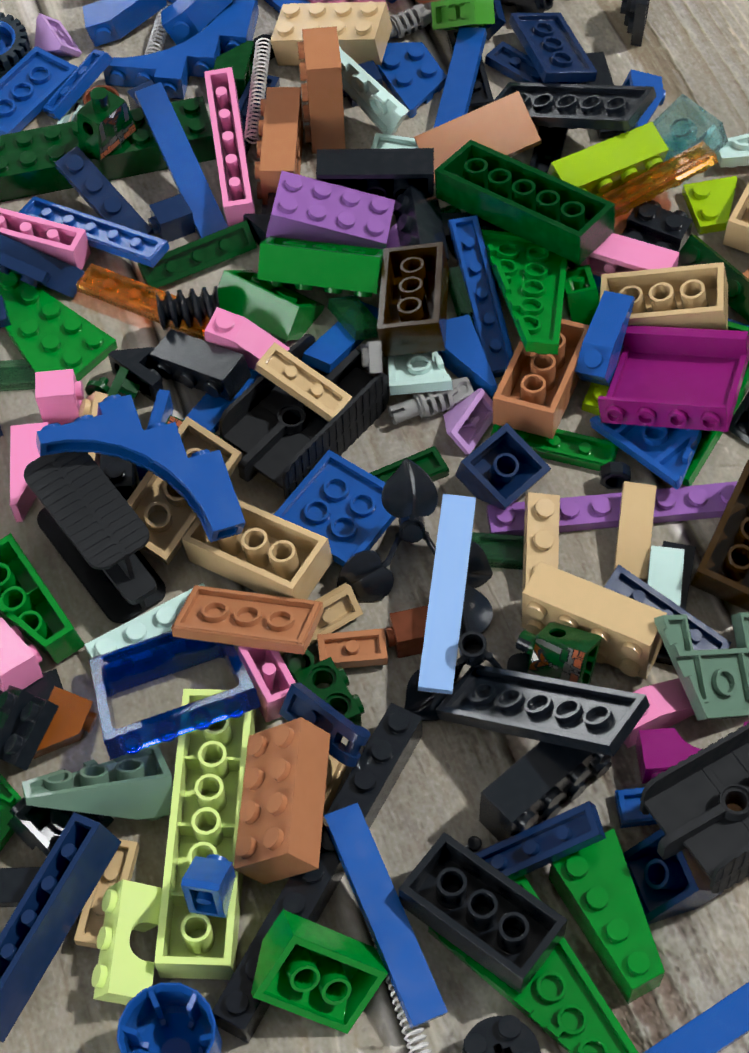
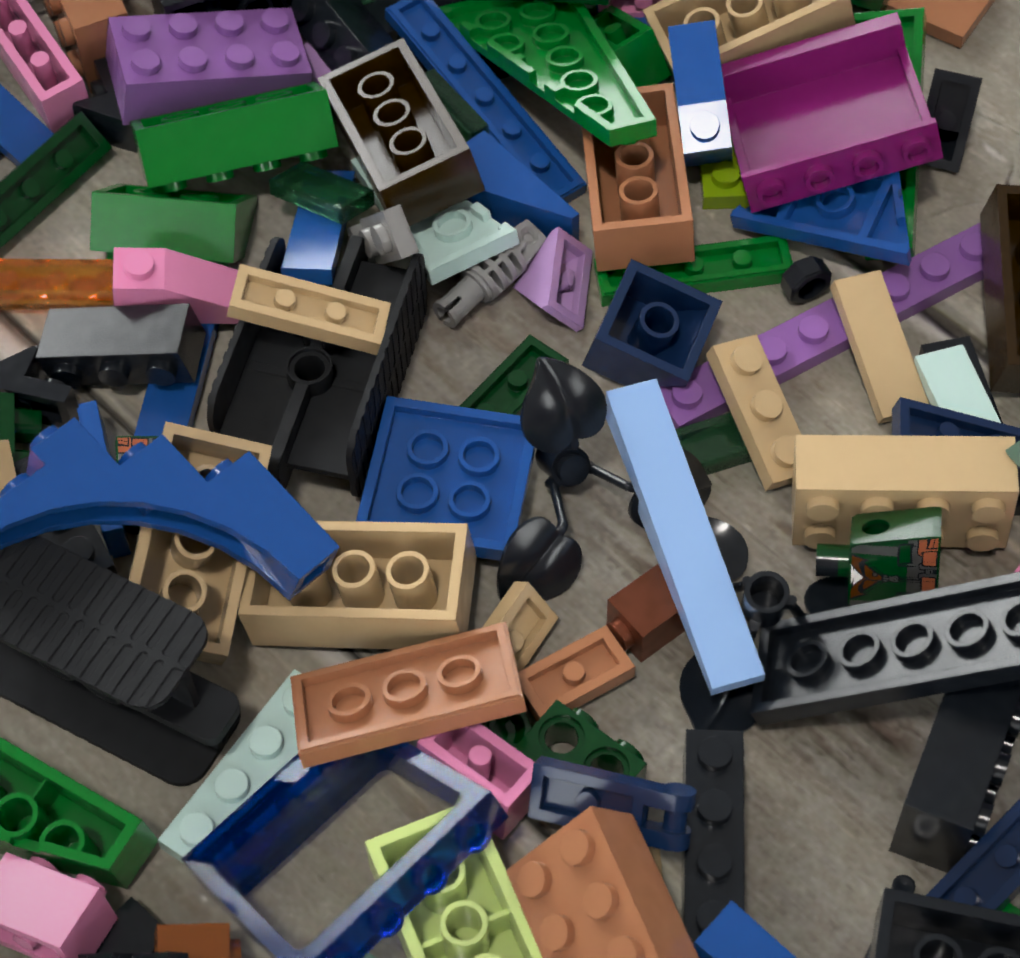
camera: 25 degrees left, 0 degrees up
black piece [156,286,220,330] -> none

